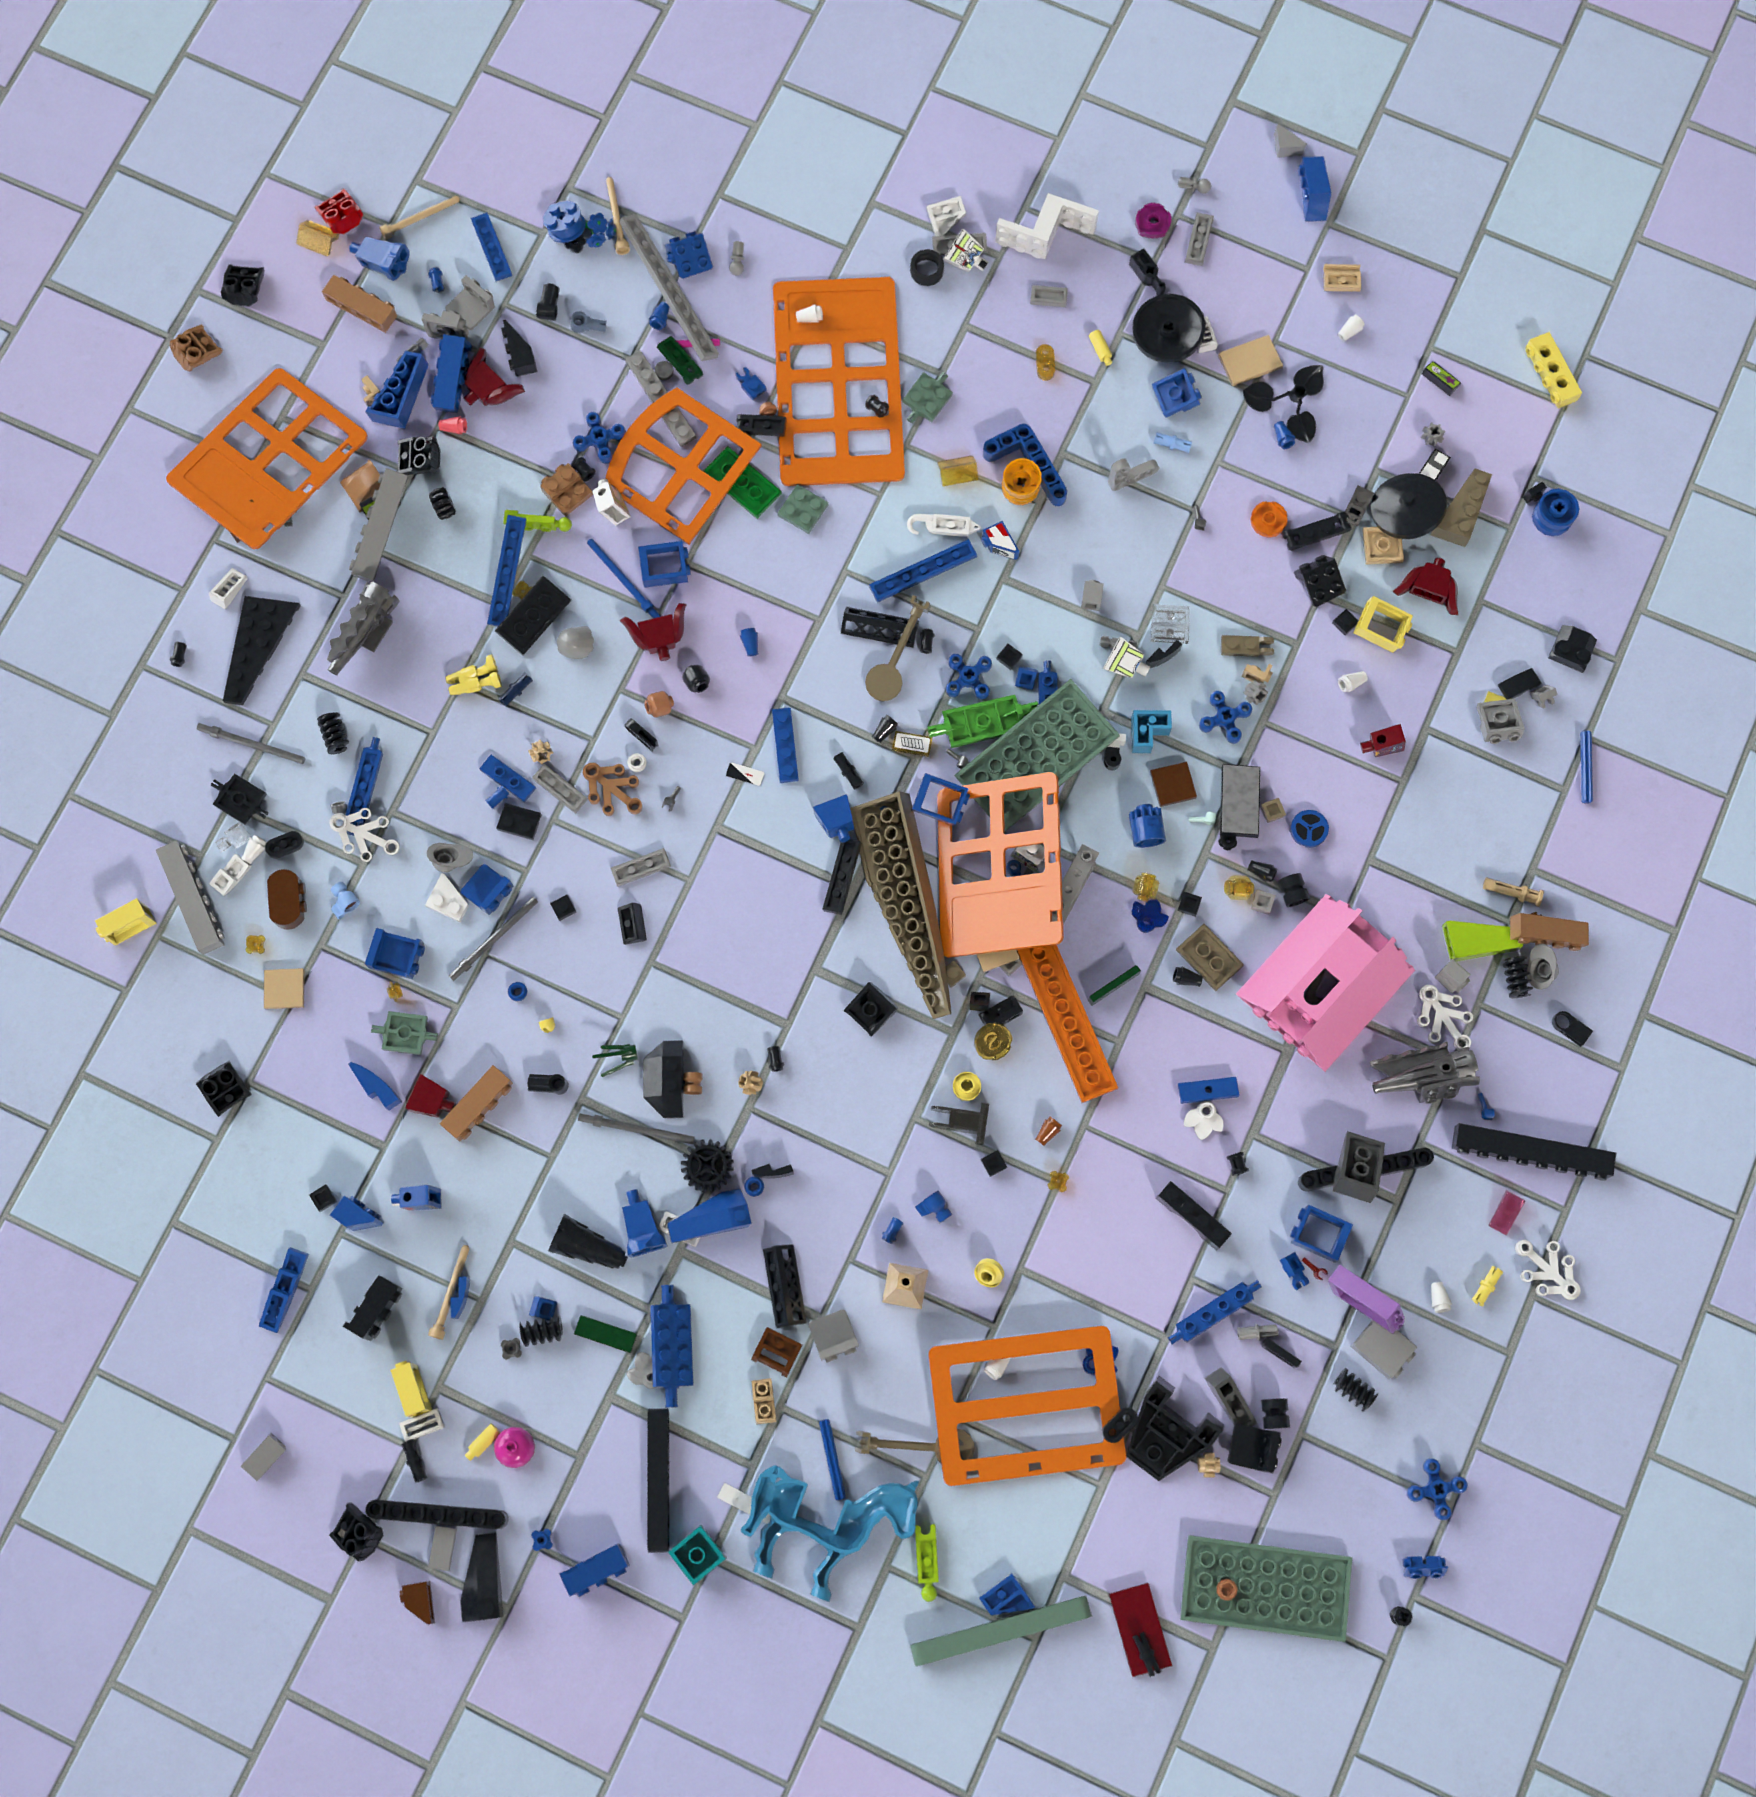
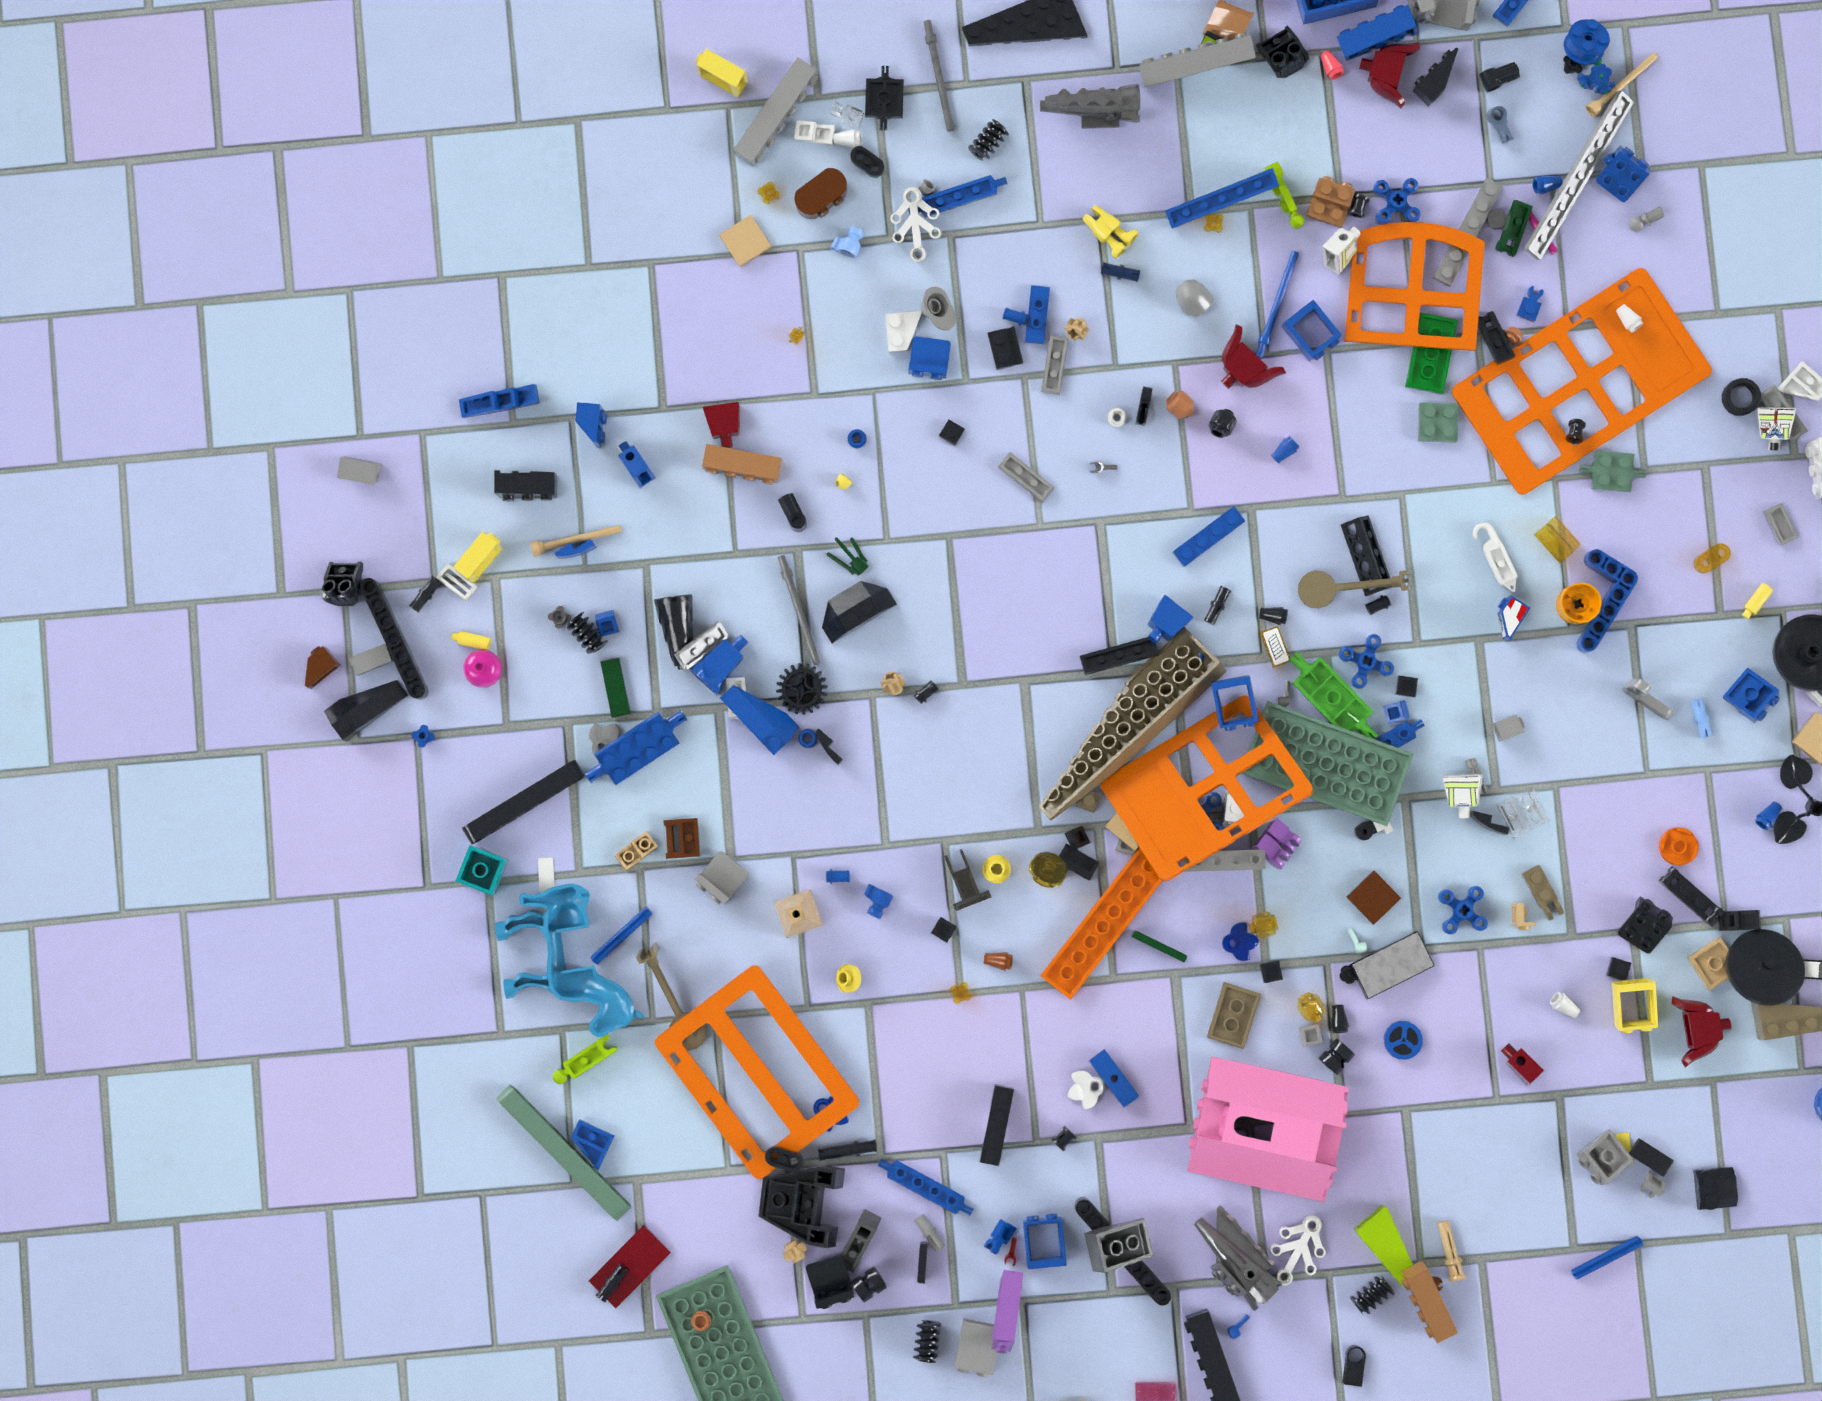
camera: 65 degrees right, 10 degrees up
black slope [196,1061,252,1117] -> none
black plate [309,1184,337,1212] -> none
blue slope [348,1062,402,1110] -> none
blue panel [365,928,425,980] -> none
sand green plate [371,1011,438,1055] -> none
black gear [429,487,456,520] -> none
flat silver bar [449,897,538,981] -> none
black tile [494,575,571,656] -> none
blue wedge [559,1543,630,1597] -> none
medium nougat plant [583,763,643,816] -> none
black slope [618,903,647,945] -> none
medium nougat wheel [683,1072,703,1095] -> none
sticker [726,762,764,786] -> none
black fence [763,1244,807,1329] -> none
black slope [843,982,898,1037] -> none
blue plate [869,539,977,603] -> none
white cone [984,1358,1011,1380] -> none
blue gear [1129,804,1166,848] -> none
dark azure brick [1131,710,1172,753] -> none
black cone [1173,966,1203,987] -> none
flat silver hand [1194,505,1206,530] -> none
light grey gear [1243,680,1268,705] -> none
dark tan plate [1260,798,1286,823] -> none
white cone [1431,1282,1452,1313] -> none
light grey brick [1434,959,1471,993] -> none
light grey piece [1527,944,1559,990] -> none
none -> light grey tile [674,621,729,671]
none -> black pin [818,1139,877,1161]
none -> medium lavender legs [1250,818,1302,870]

